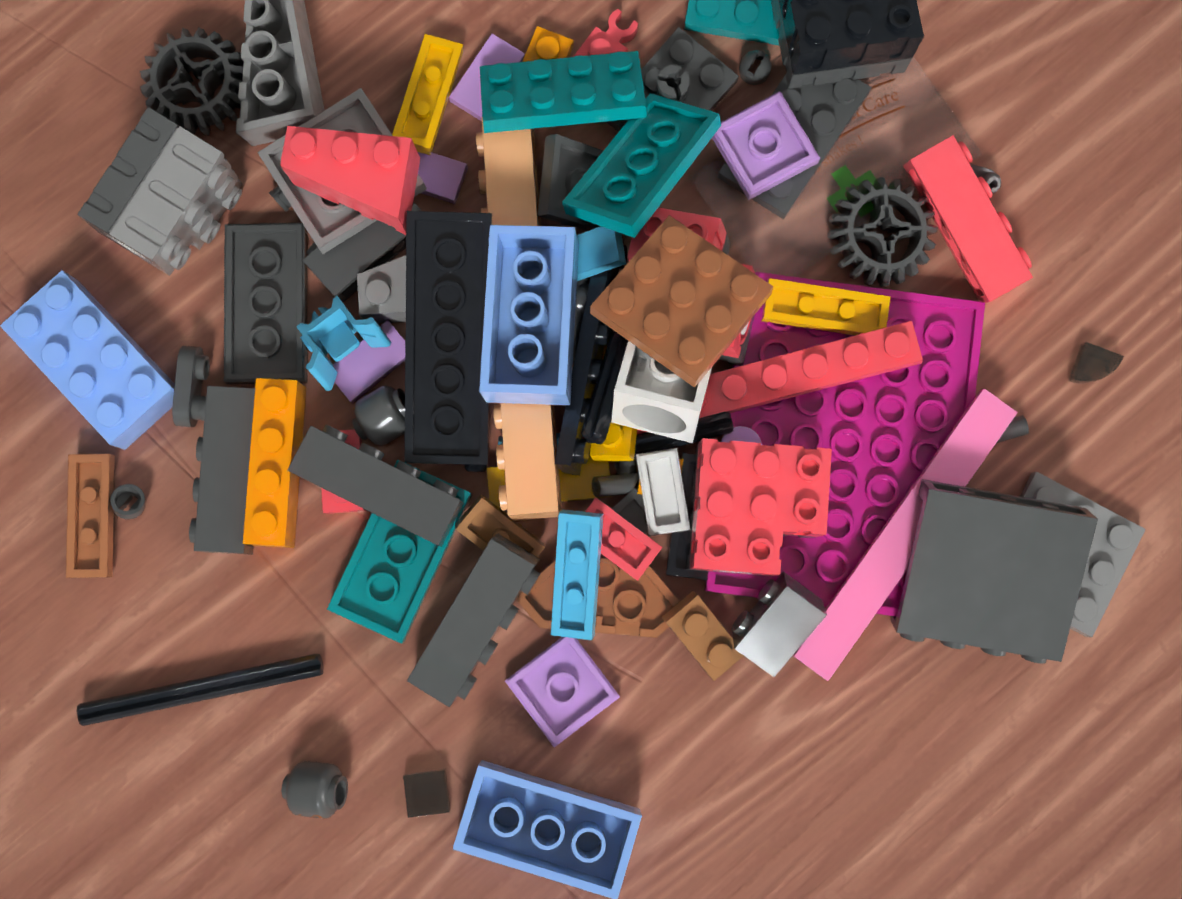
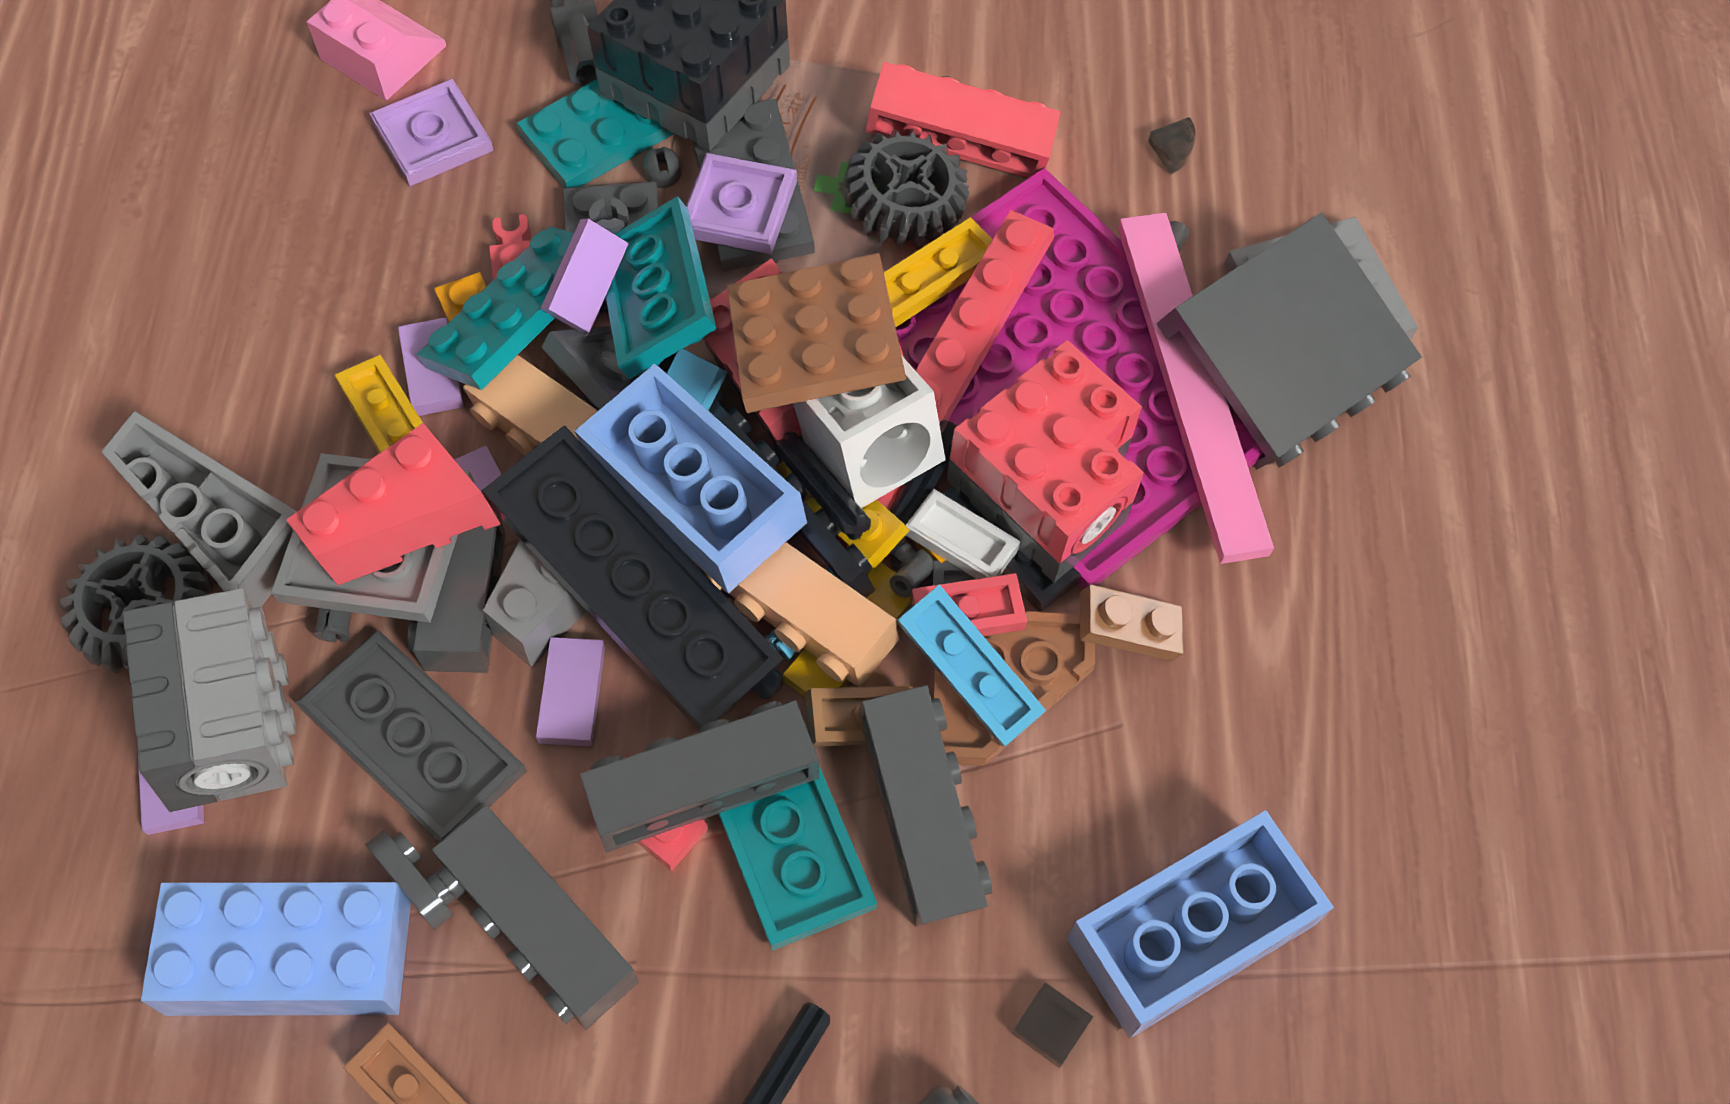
camera: 45 degrees left, 20 degrees down
dark grey hinge [110,484,146,520] -> none
light orange brick [243,378,307,548] -> none
medium azure piece [296,296,391,391] -> none
dark grey head [352,385,405,446] -> none
lavender tile [505,637,620,747] -> none
brick [732,571,827,677] -> none
none -> lavender tile [541,219,629,333]

